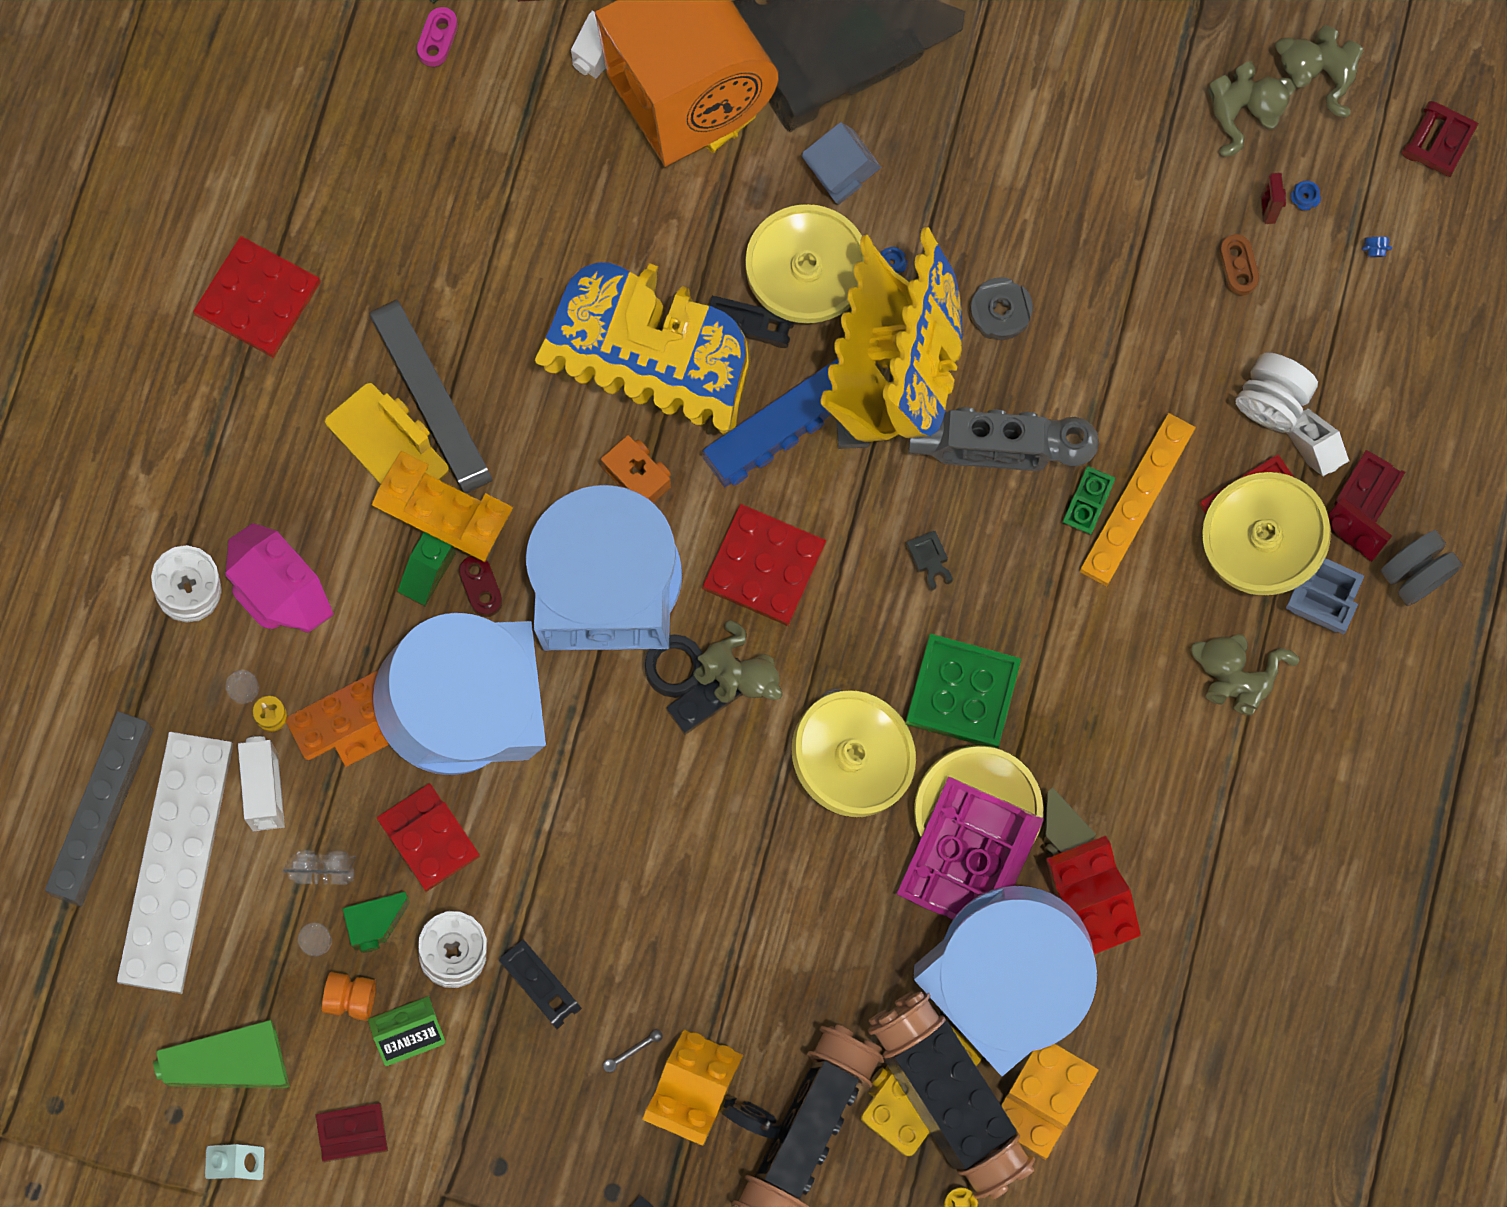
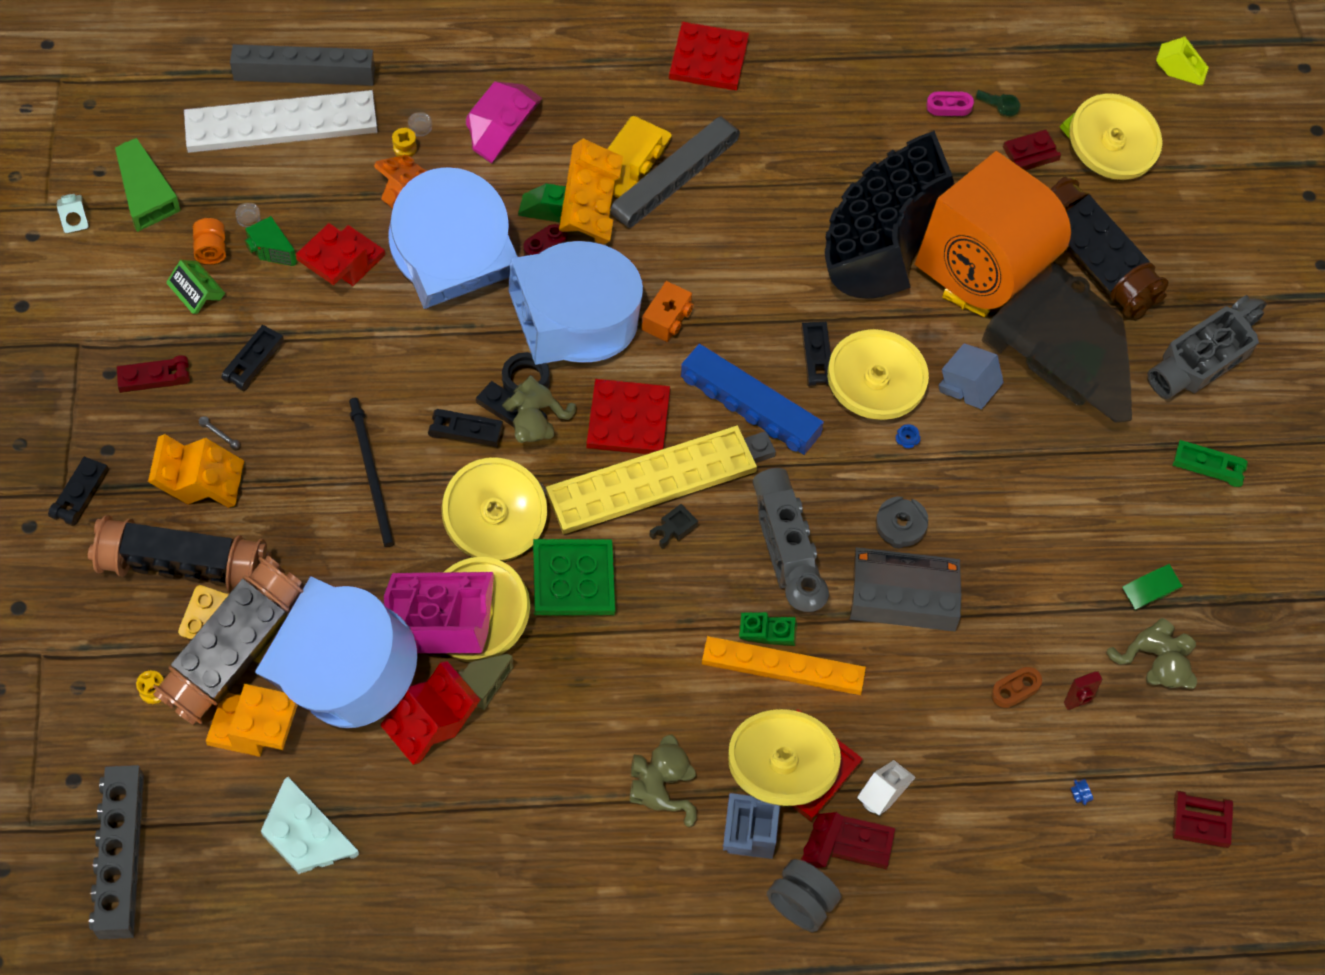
camera: 70 degrees right, 15 degrees down
white wheel [151,545,222,623] -> none
white window [238,736,285,831] -> none
clear hinge [283,850,356,885] -> none
dark red plate [315,1103,388,1163] -> none
white wheel [419,911,487,988] -> none
yellow animal [535,262,751,435] -> none
black tile [719,1096,782,1138] -> none
yellow animal [821,227,963,442] -> none
white wheel [1236,353,1318,433] -> none
olive animal [1275,25,1363,118] -> none
blue plate [1291,181,1321,210] -> none
none -> dark red plate [117,355,190,393]
none -> light aqua wing [261,777,359,874]
none -> black bar [349,398,394,547]
none -> black plate [428,409,503,447]
none -> light yellow plate [546,425,757,535]
none -> black brick [825,131,955,299]
none -> dark grey piece [850,547,961,632]
none -> green slope [1122,564,1183,611]

